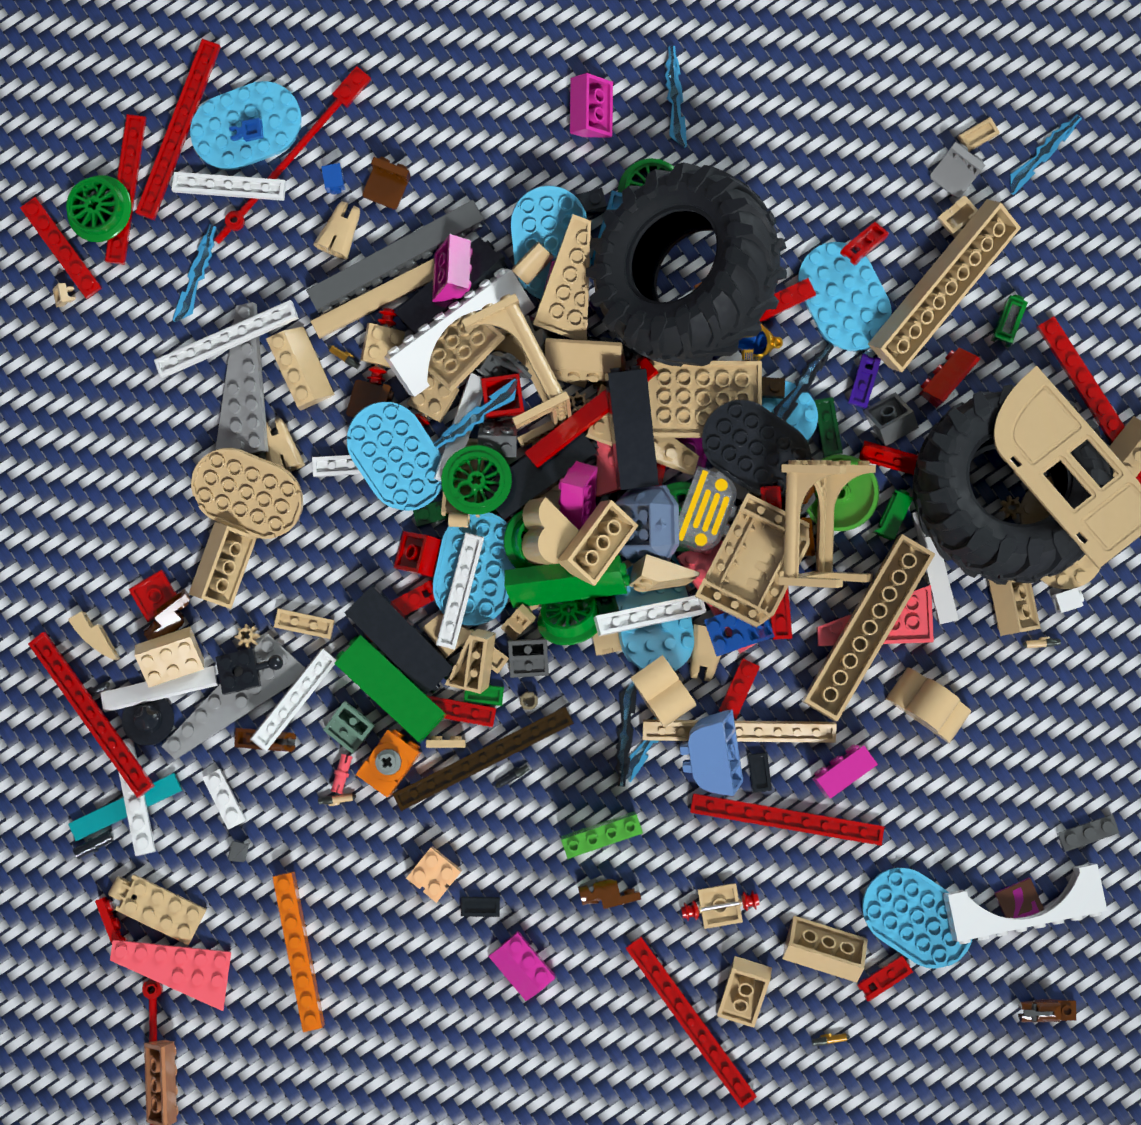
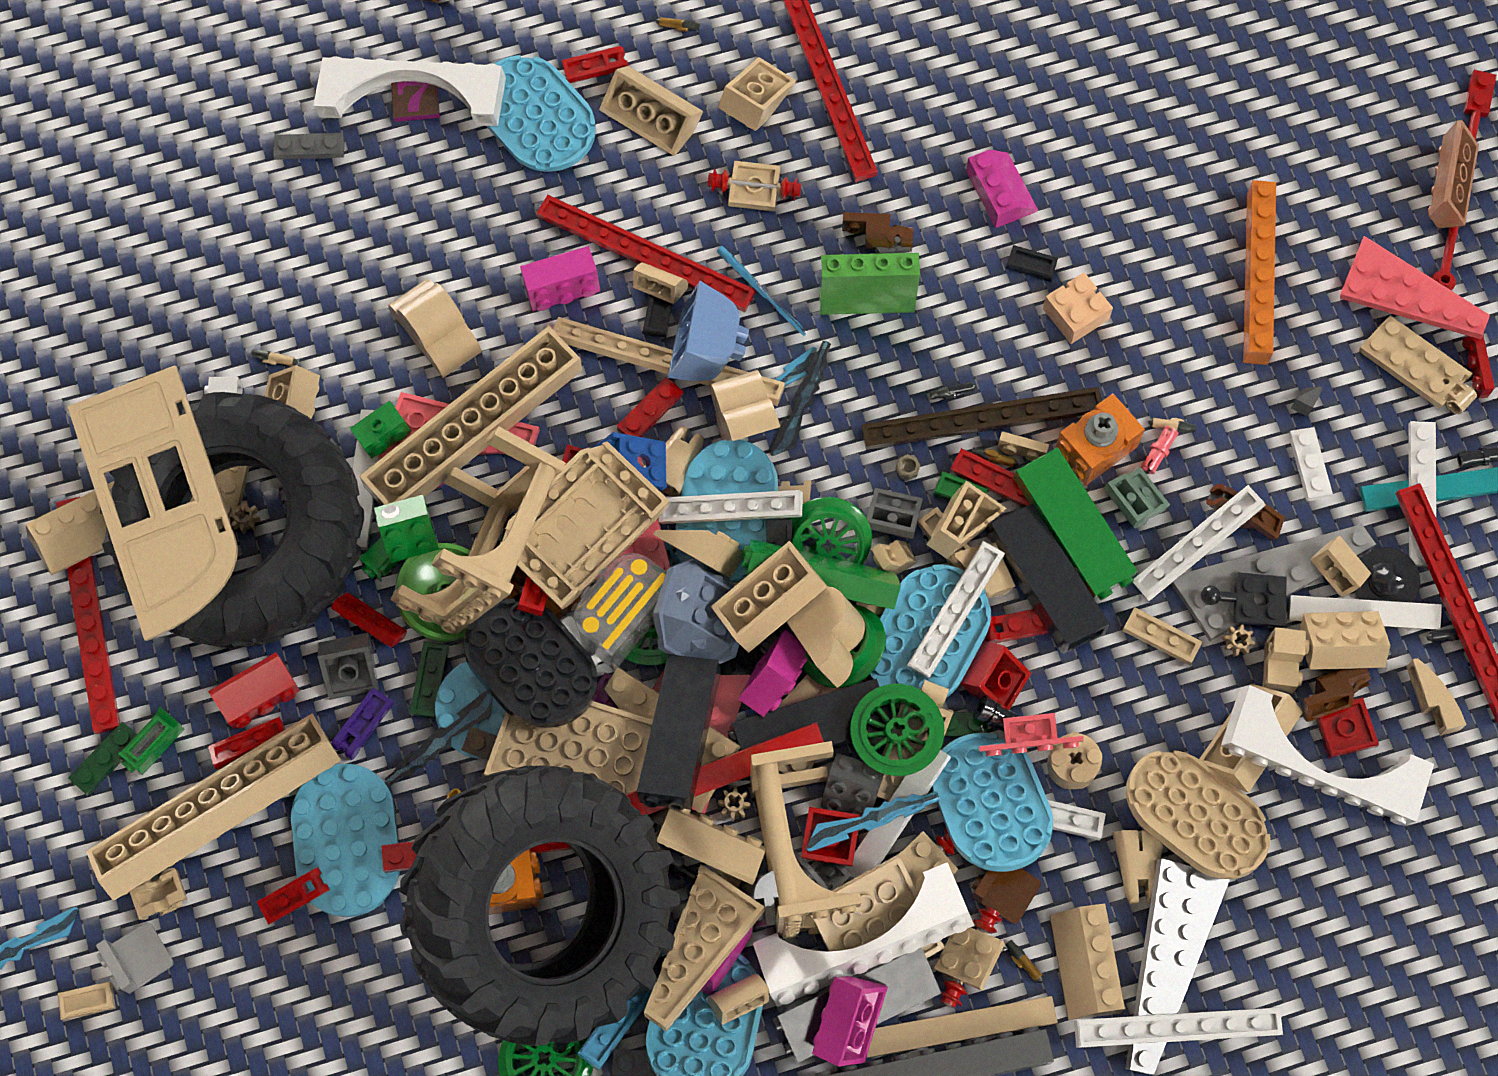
camera: 160 degrees left, 15 degrees down
none -> dark green plate [68,721,137,796]
none -> red plate [208,716,285,770]
none -> green brick [350,400,411,459]
none -> green brick [374,495,439,563]
none -> tan brick [633,263,688,304]
none -> dark azure sword [717,246,806,336]
none -> pearl gold piece [972,447,1019,467]
none -> black axle [973,696,1020,732]
none -> coral bracket [979,713,1084,756]
none -> tan brick [1047,732,1102,790]
none -> white arch [1221,685,1434,826]
none -> tan brick [1262,627,1310,694]
none -> tan brick [1310,535,1371,598]

